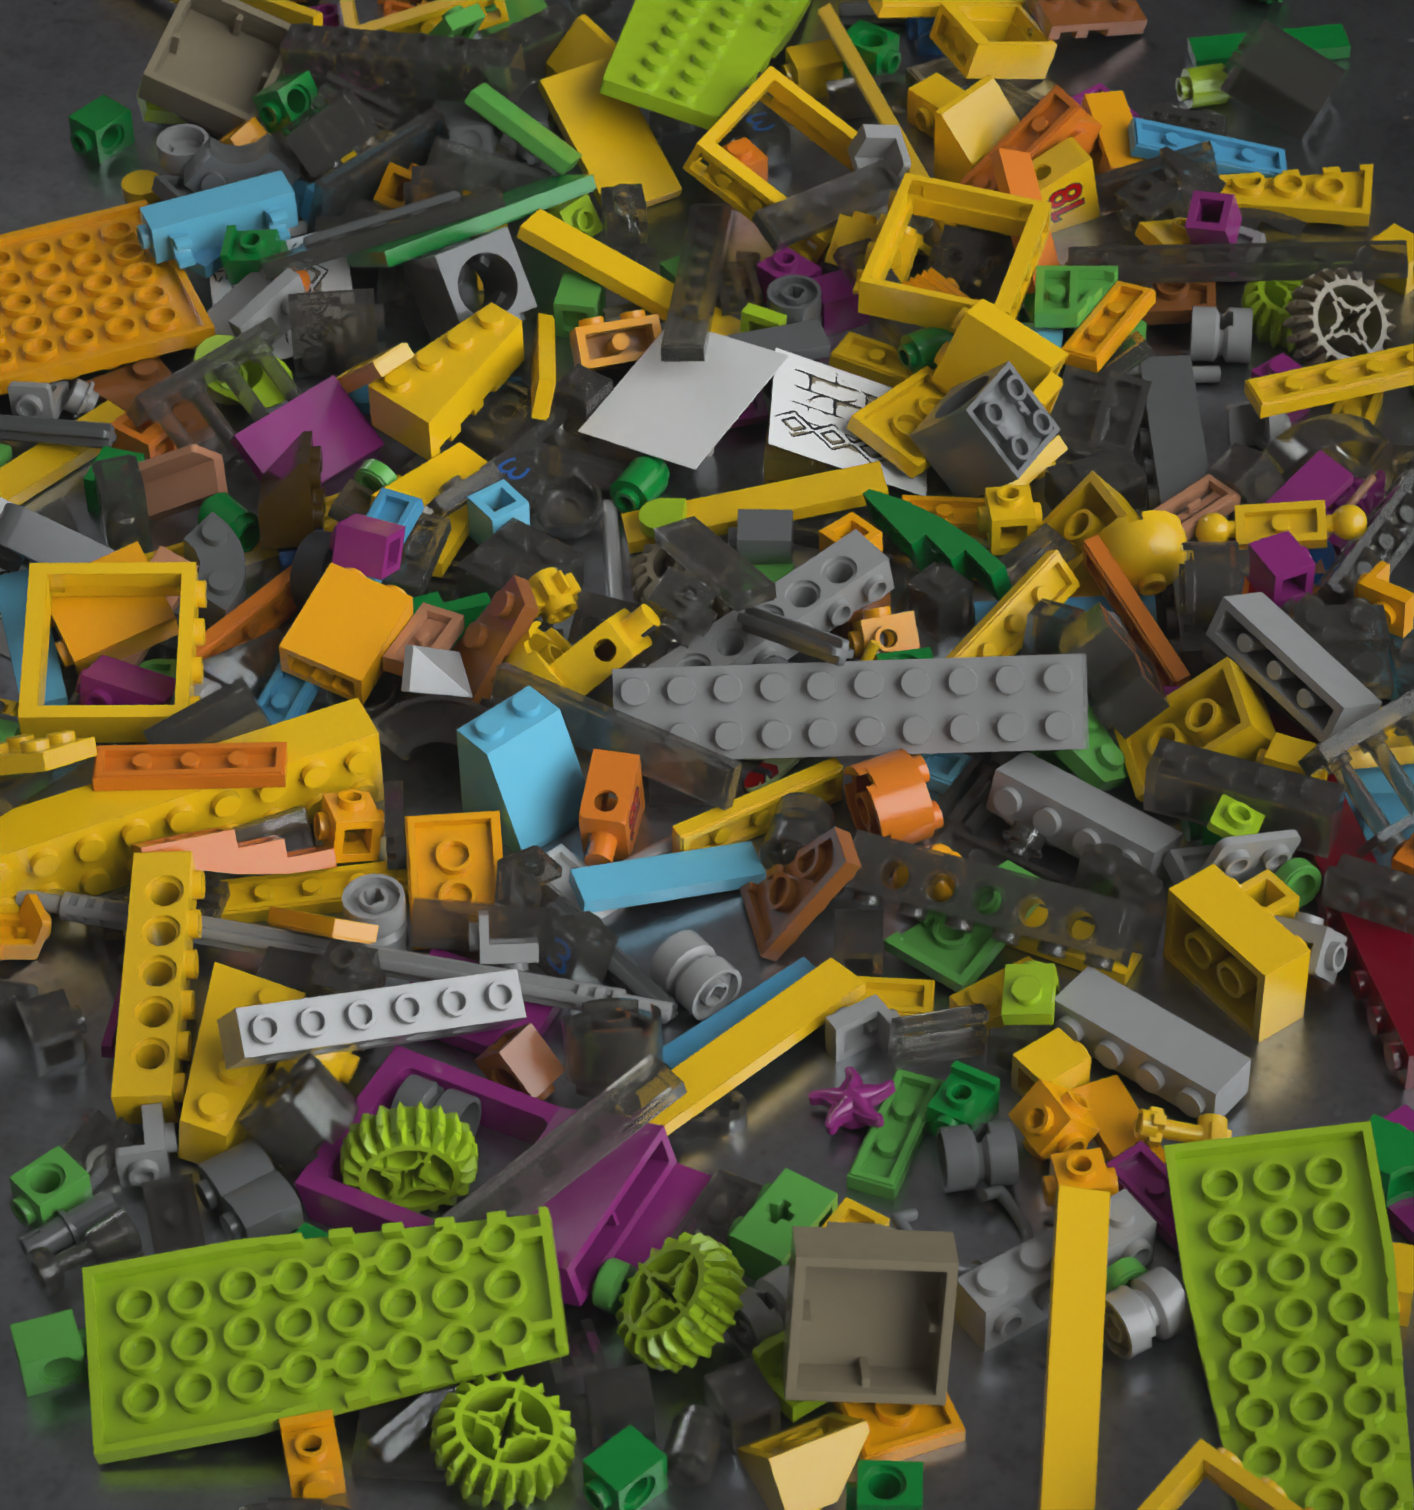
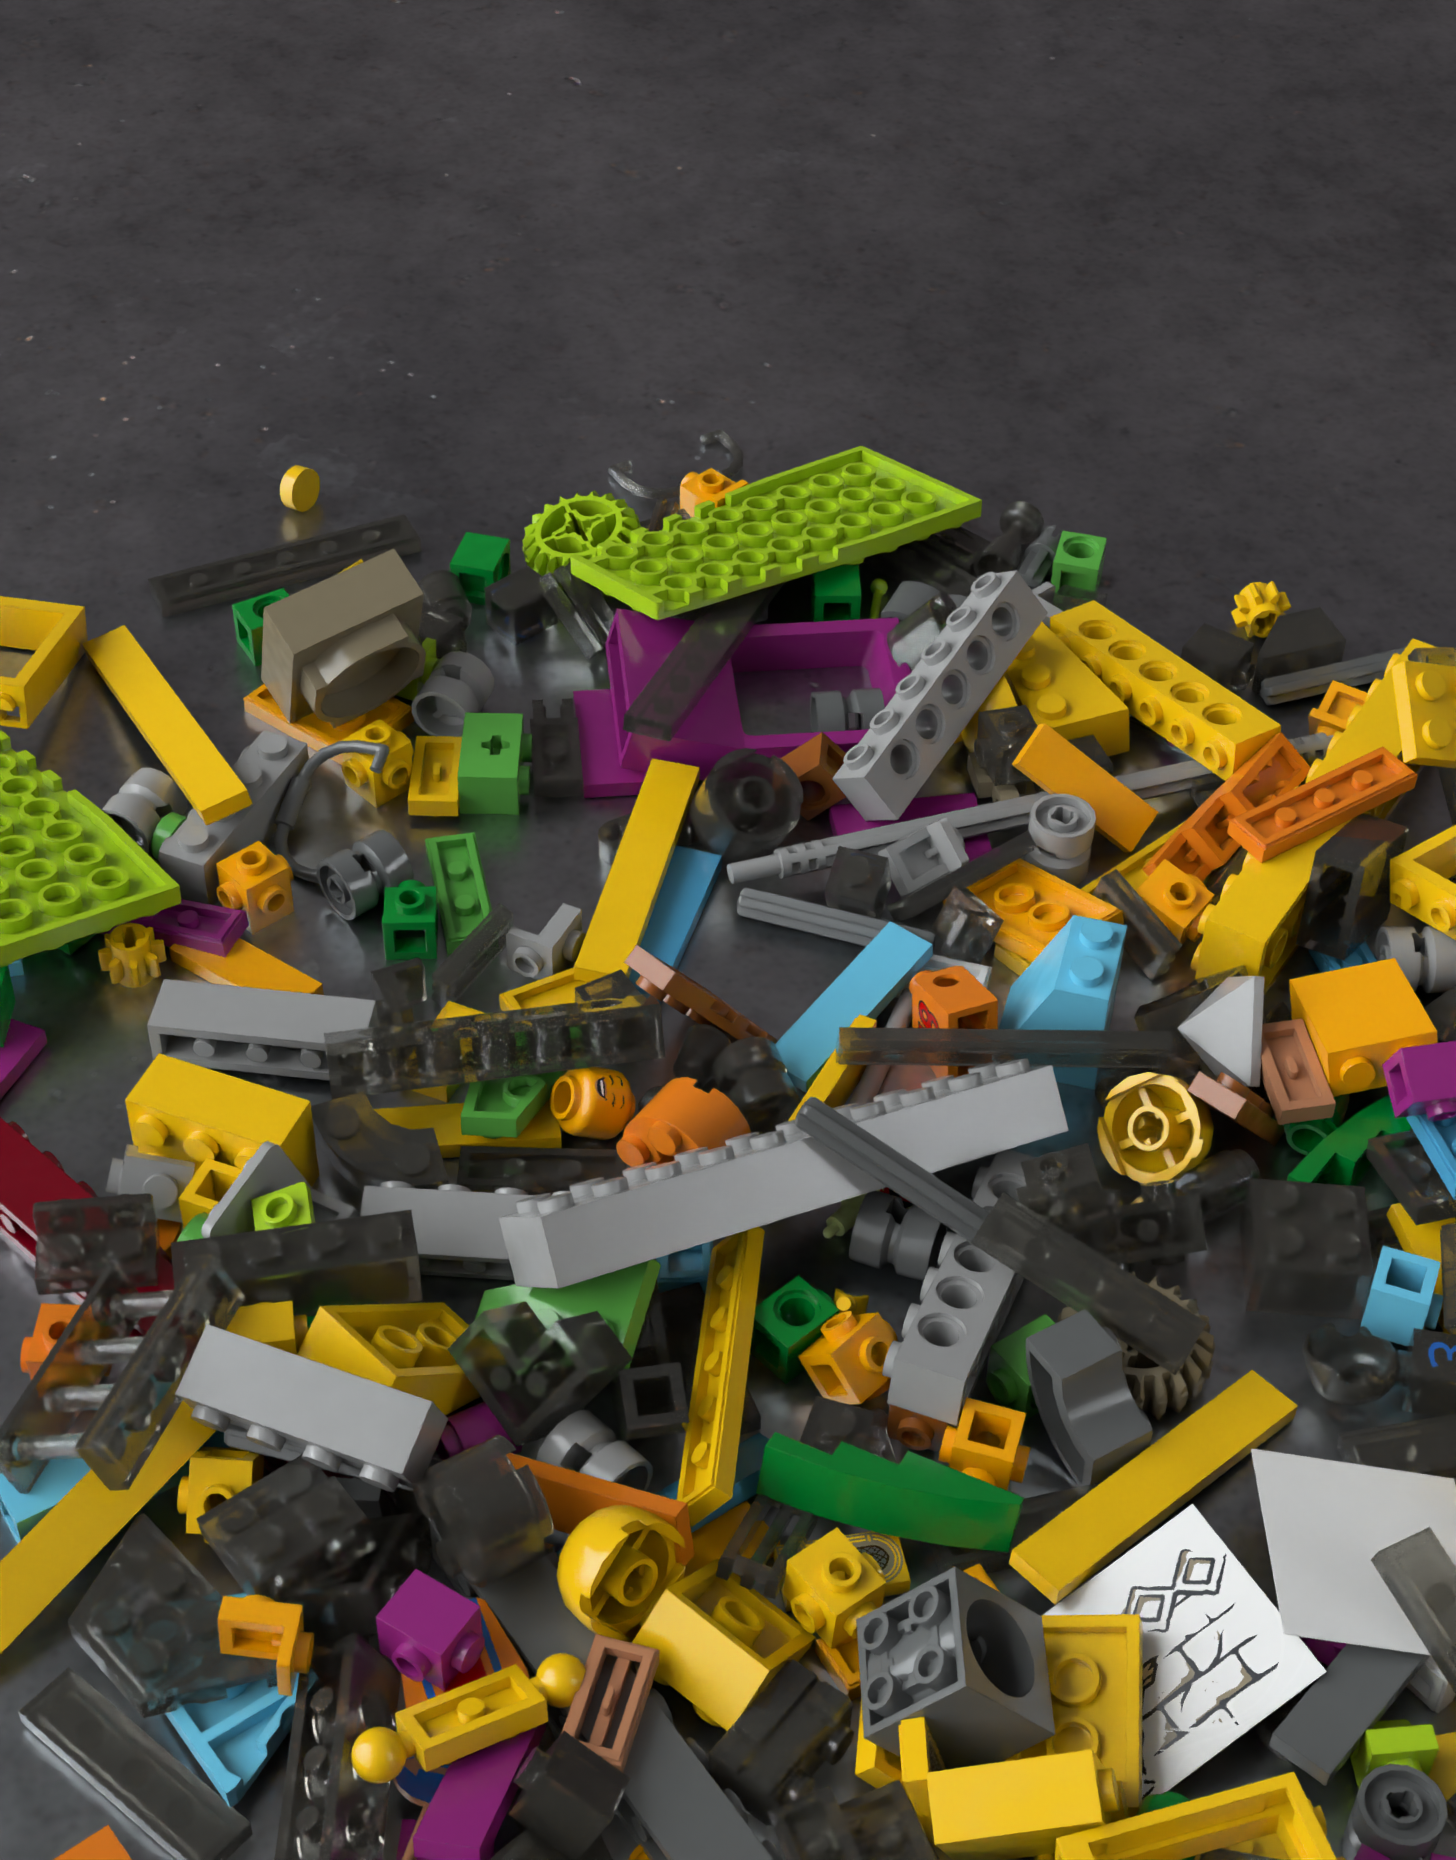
camera: 145 degrees right, 0 degrees up
bright green brick [10,1309,89,1397] -> none
lime gear [340,1101,478,1213] -> none
yellow gear [528,567,582,624] -> none
yellow torso [549,604,660,702] -> none
bright green tile [592,1257,638,1316] -> none
light grey bar [599,499,626,618] -> none
green brick [610,454,670,513] -> none
lime gear [615,1232,747,1373] -> none
lime tile [639,498,688,539] -> none
light grey wheel [650,930,742,1021] -> none
magenta animal [808,1066,896,1135] -> none
lime bracket [1001,961,1061,1025] -> none
light orange brick [1008,1079,1101,1162] -> none
yellow brick [1011,1027,1091,1098] -> none
yellow bar [1134,1106,1232,1147] -> none

